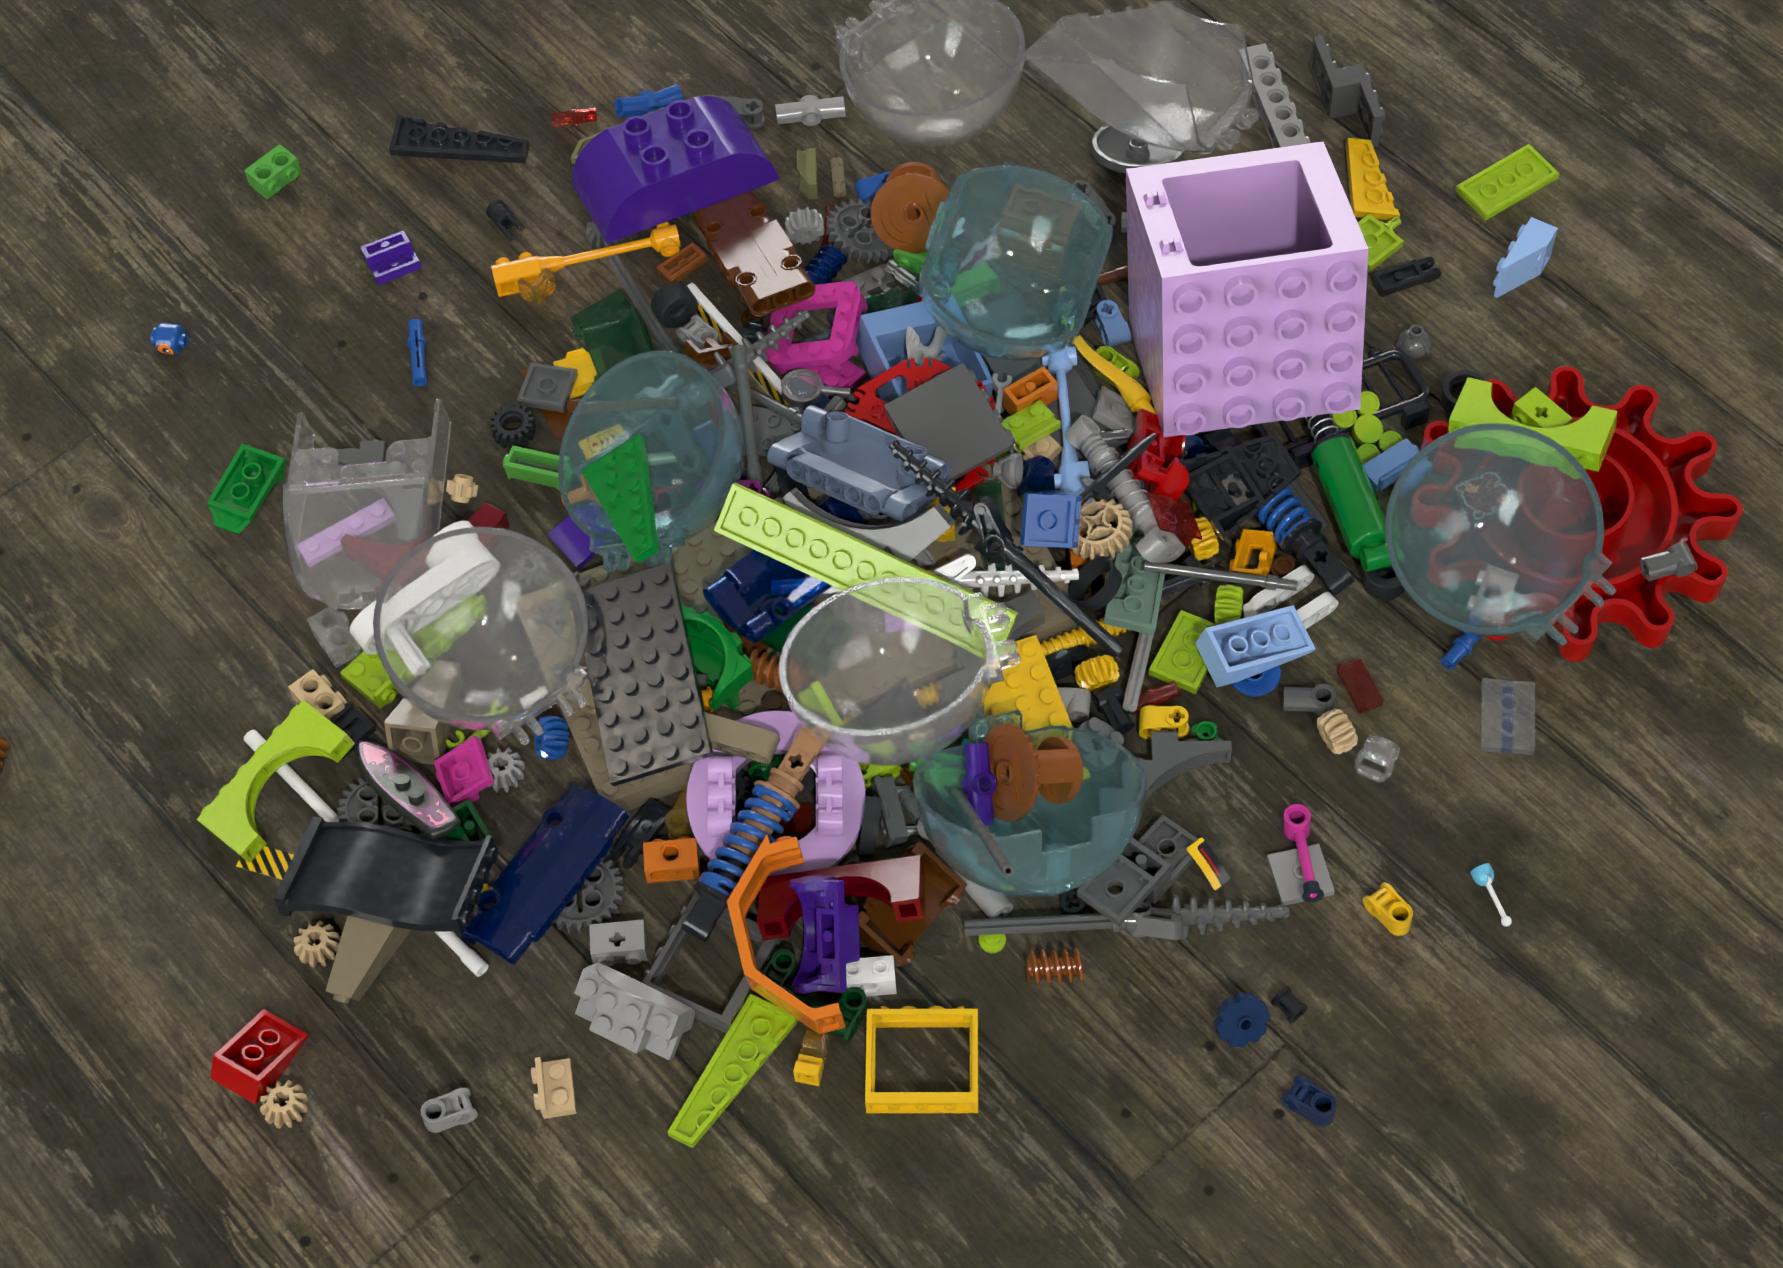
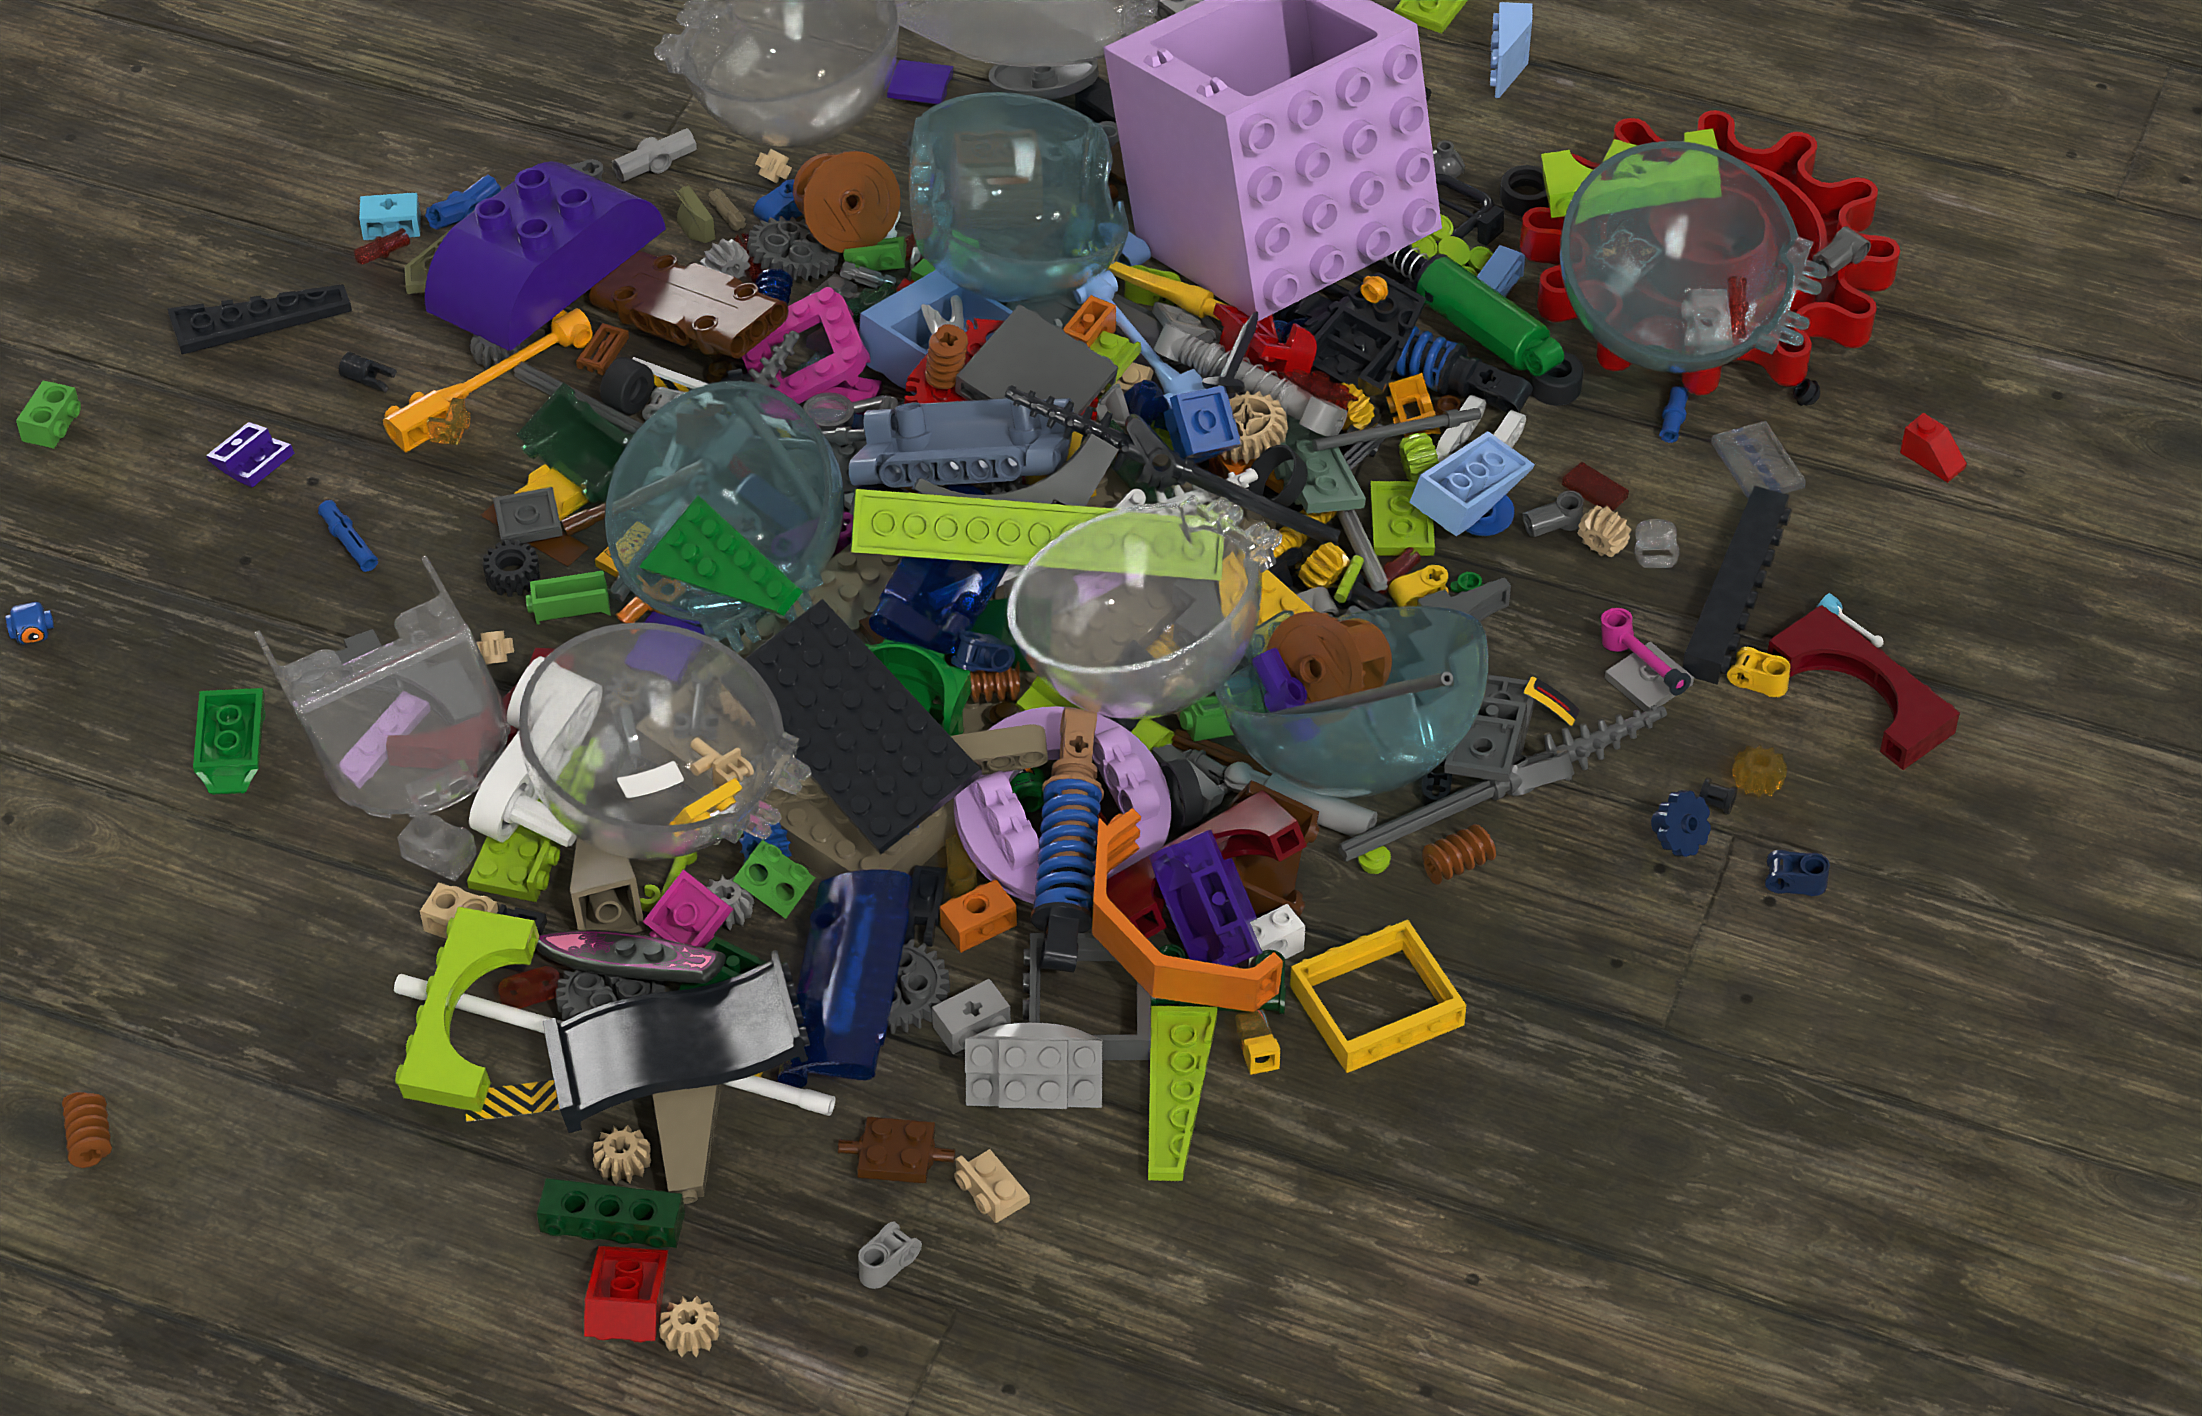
camera: 30 degrees left, 10 degrees down
none -> medium azure brick [359,193,421,240]
none -> clear red beam [498,966,560,1009]
none -> dark green brick [537,1178,685,1248]
none -> white sticker [617,761,684,798]
none -> yellow plate [669,778,743,835]
none -> tan arm [690,737,754,788]
none -> bright green brick [733,839,816,919]
none -> tan gear [755,149,792,183]
none -> reddish brown plate [838,1117,956,1183]
none -> dark purple slope [887,60,953,104]
none -> dark orange piece [925,324,968,389]
none -> dark blue piece [951,630,1015,672]
none -> lime wheel [1334,555,1364,603]
none -> light orange plate [1360,276,1388,303]
none -> black brick [1682,486,1792,685]
none -> clear red pin [1725,276,1749,339]
none -> clear yellow gear [1732,744,1787,798]
none -> dark red arch [1767,605,1960,770]
none -> black plate [1793,378,1820,406]
none -> red slope [1900,413,1967,483]

